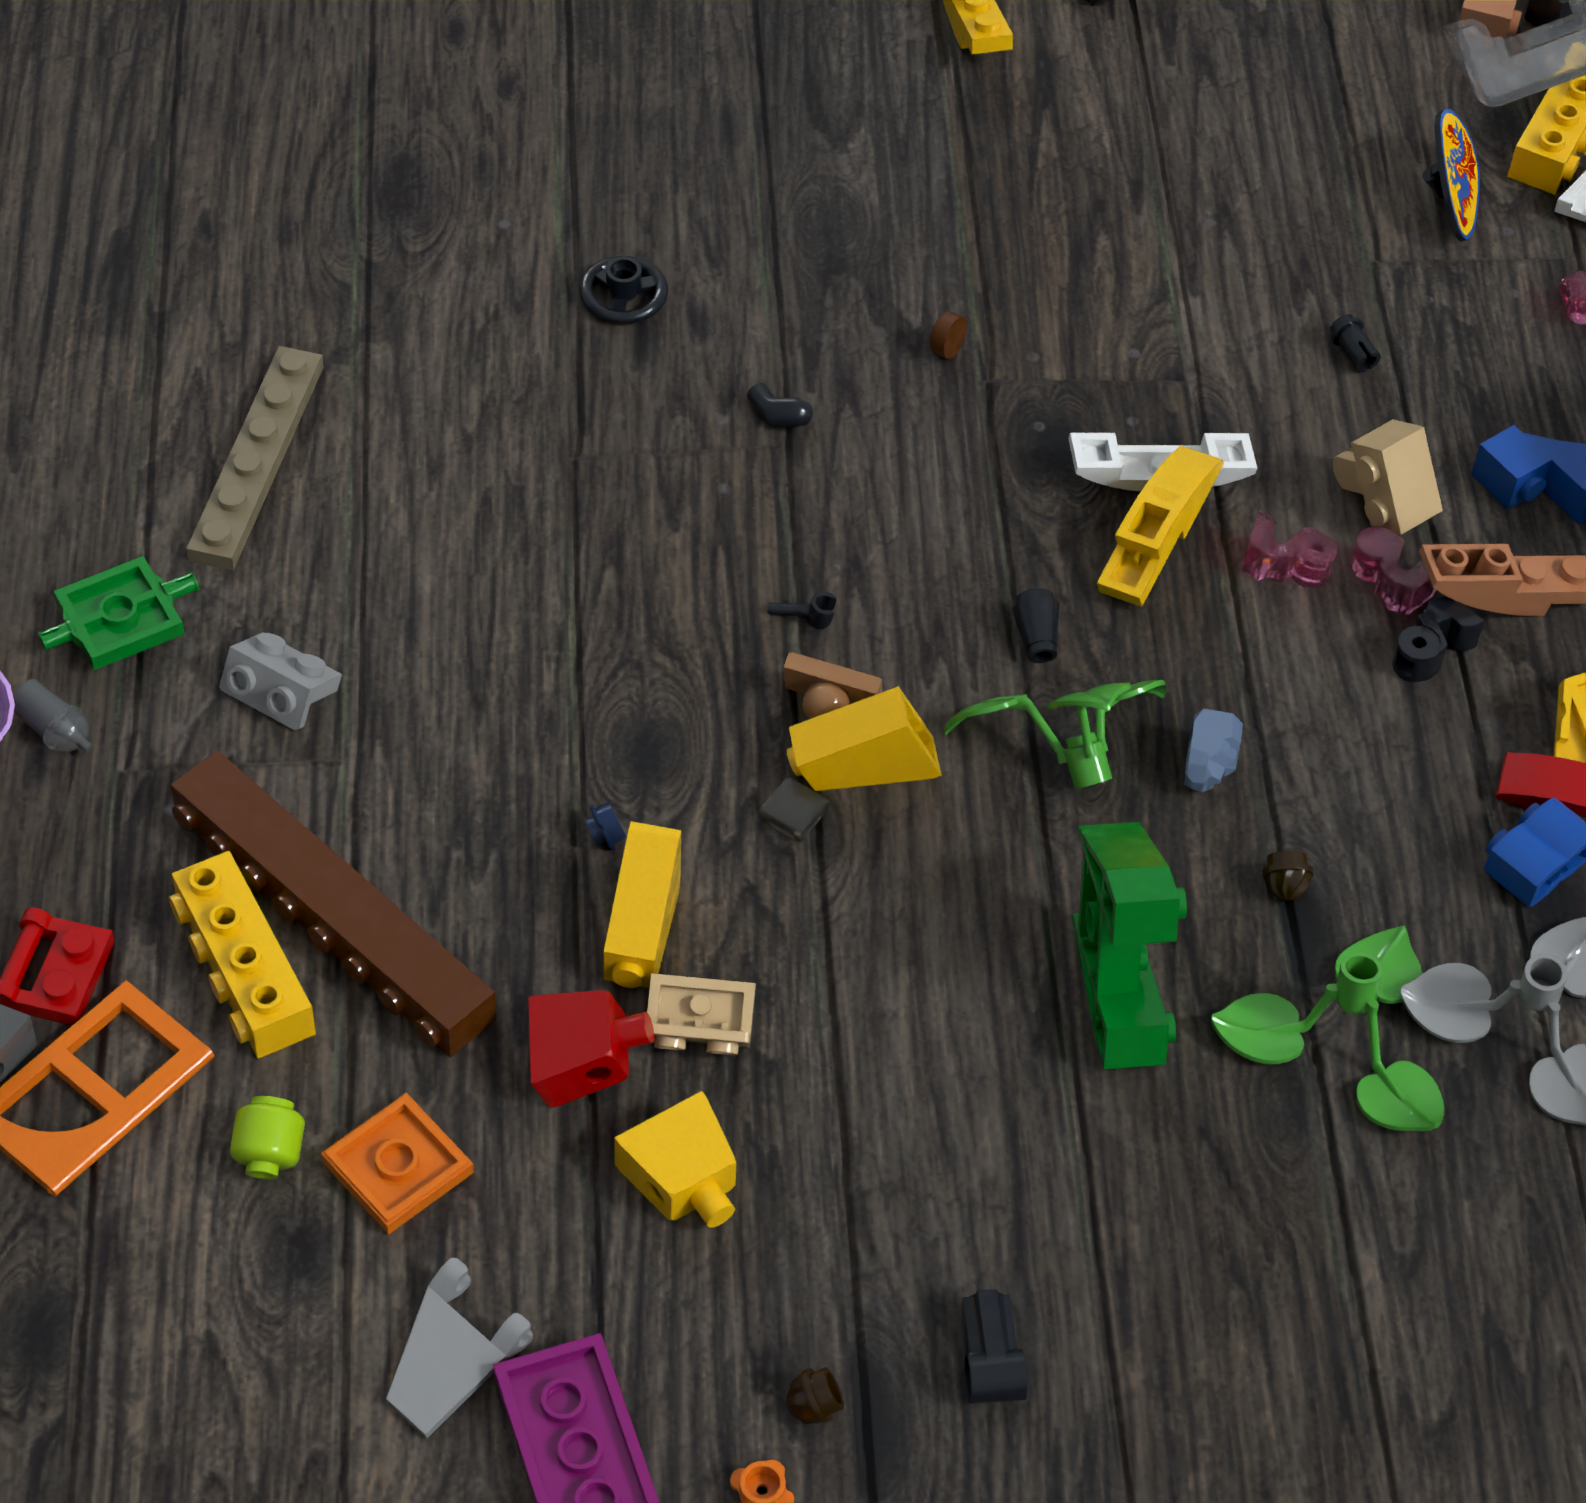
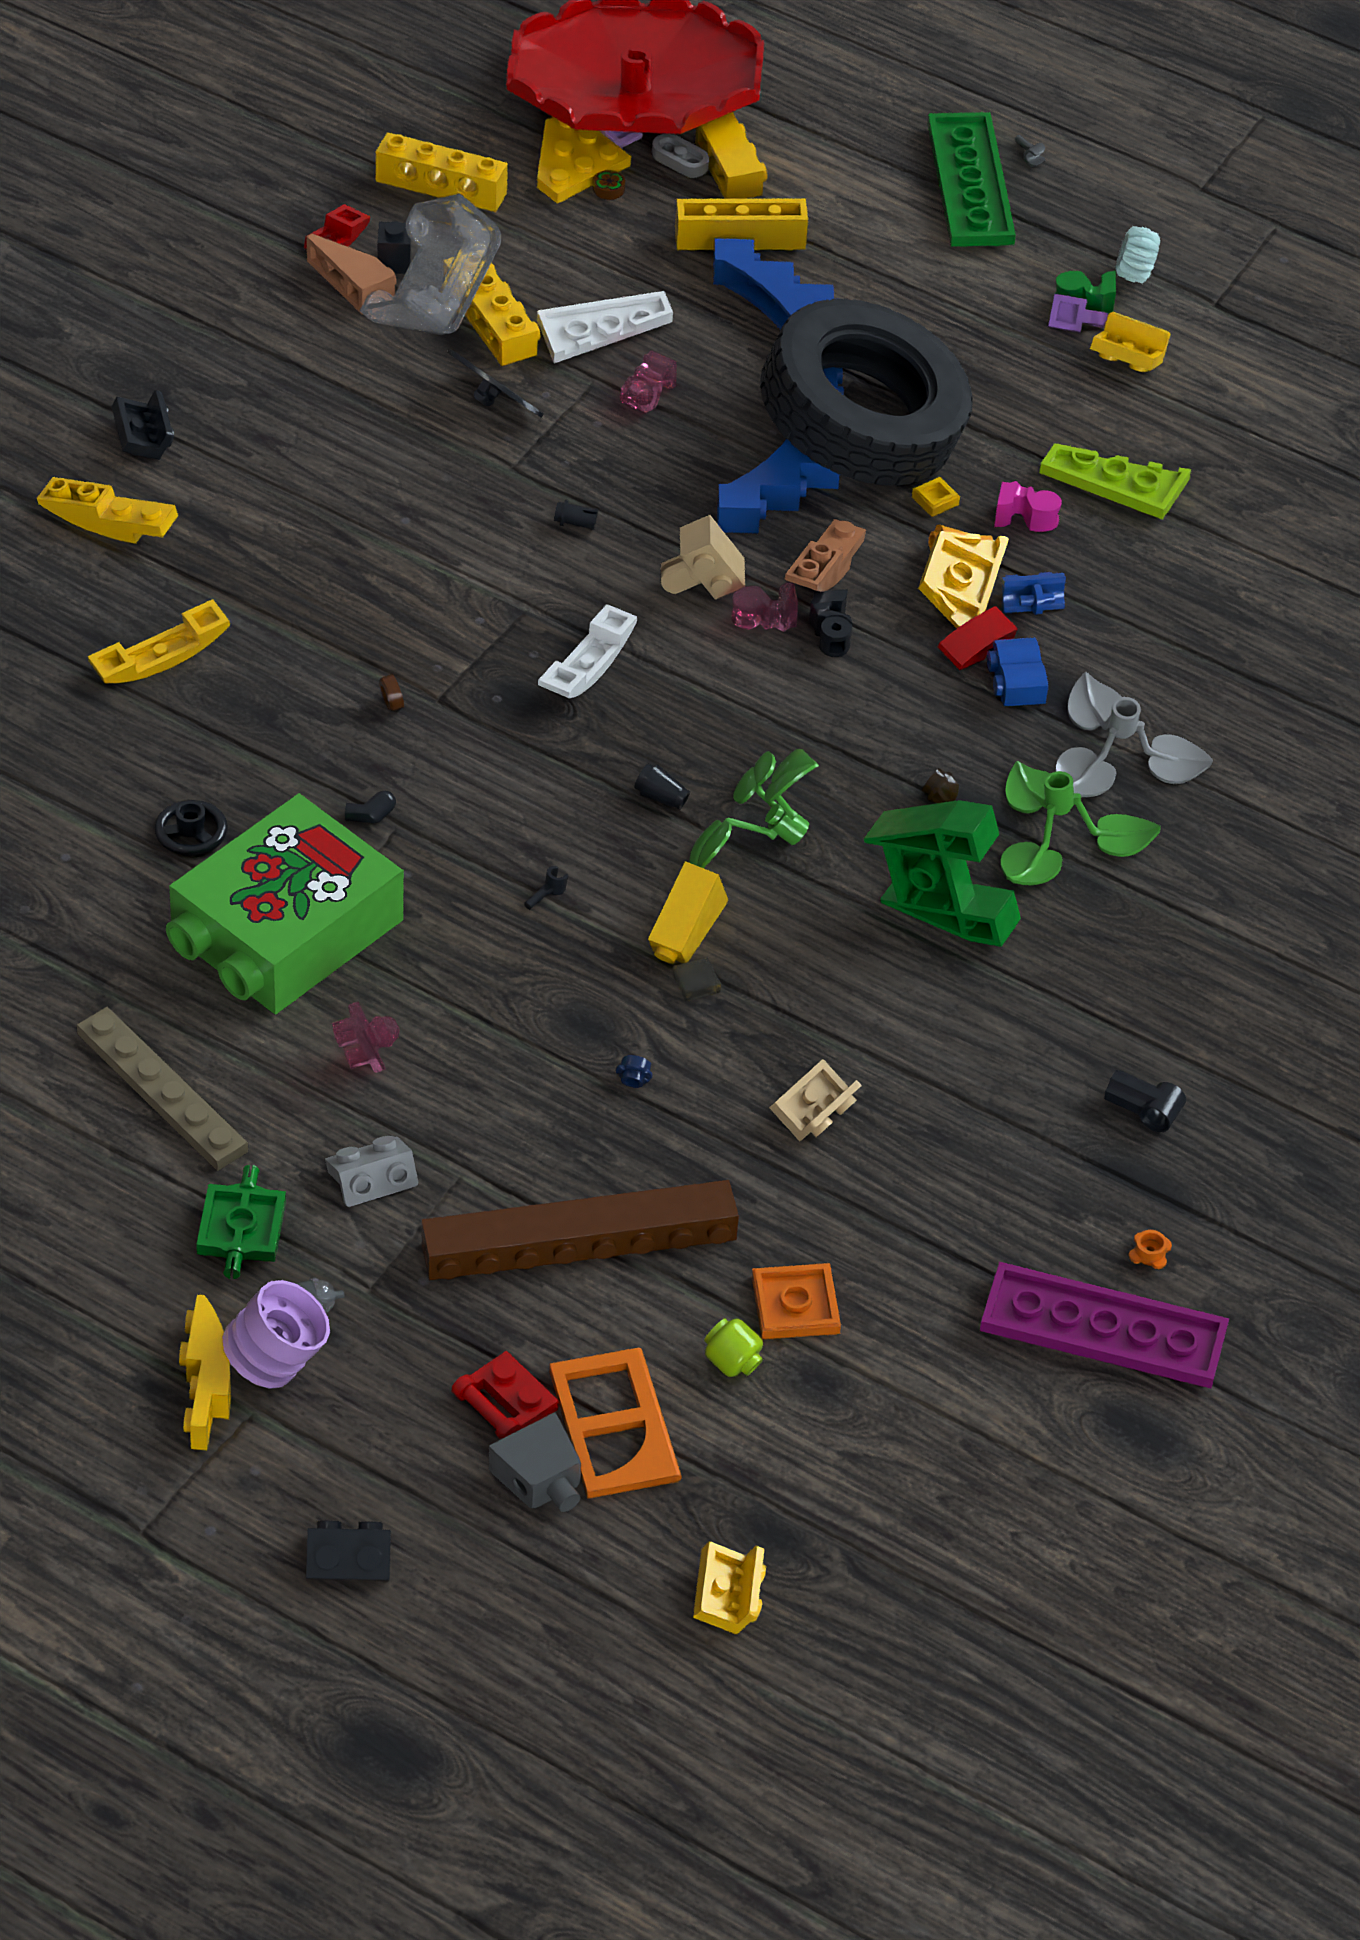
camera: 55 degrees left, 5 degrees down
yellow brick [168,851,316,1059] -> none
light grey flag [386,1258,533,1439] -> none
red torso [528,990,654,1108] -> none
yellow slope [604,821,681,988] -> none
yellow torso [614,1091,737,1228] -> none
medium nougat tile [783,652,882,720] -> none
dark brown plate [787,1367,844,1424] -> none
yellow slope [1097,446,1224,607] -> none
sand blue rock [1184,709,1243,792] -> none
clear pink leg [1241,510,1337,588] -> none
none -> yellow slope [88,599,230,683]
none -> bright green brick [166,793,404,1015]
none -> clear pink hips [332,1002,400,1073]

